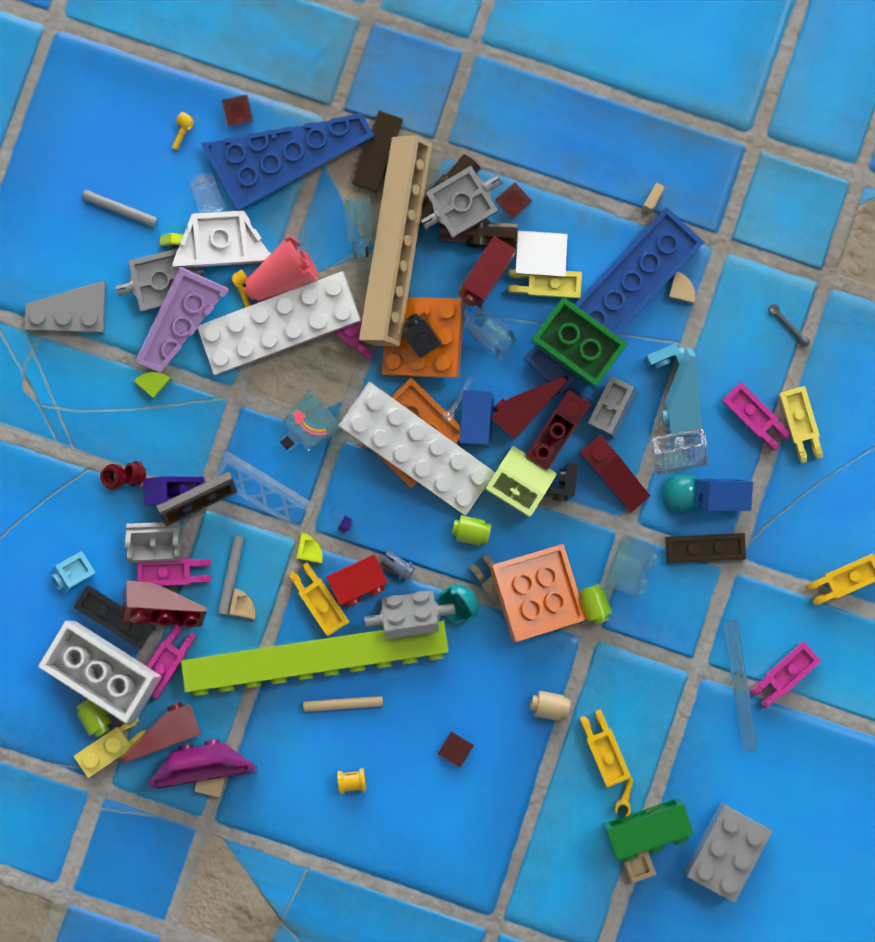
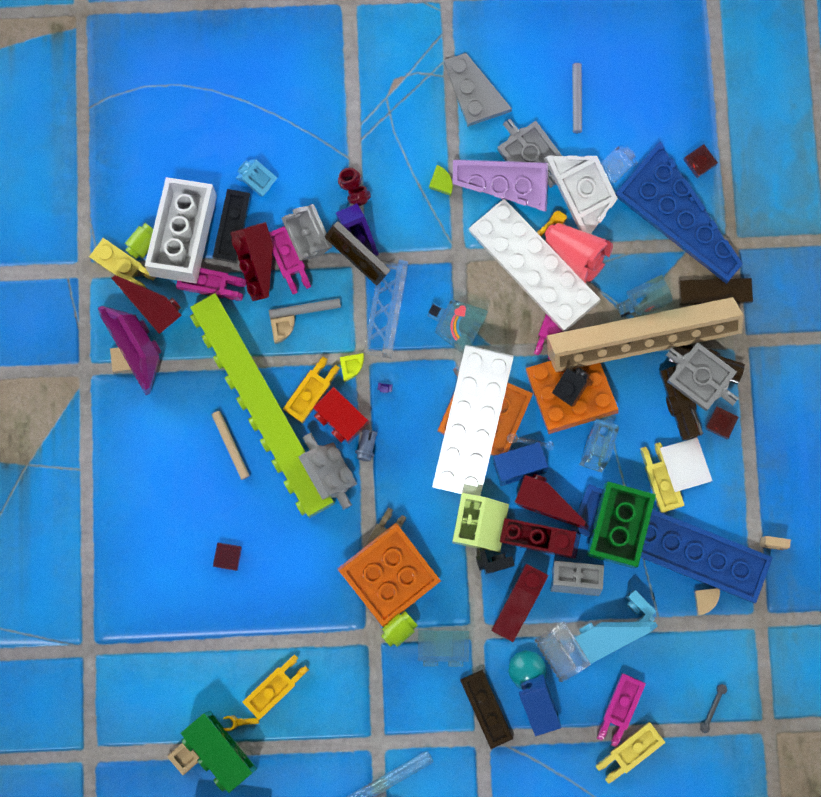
camera: 65 degrees right, 5 degrees down
neon yellow tile [159,233,183,247] -> none
yellow hand [172,112,194,150] -> none
yellow bush [337,768,366,794] -> none
teal hair [437,584,479,624] -> none
lime brick [452,515,491,546] -> none
dark red slope [458,236,516,309] -> none
tan brick [530,691,570,721] -> none

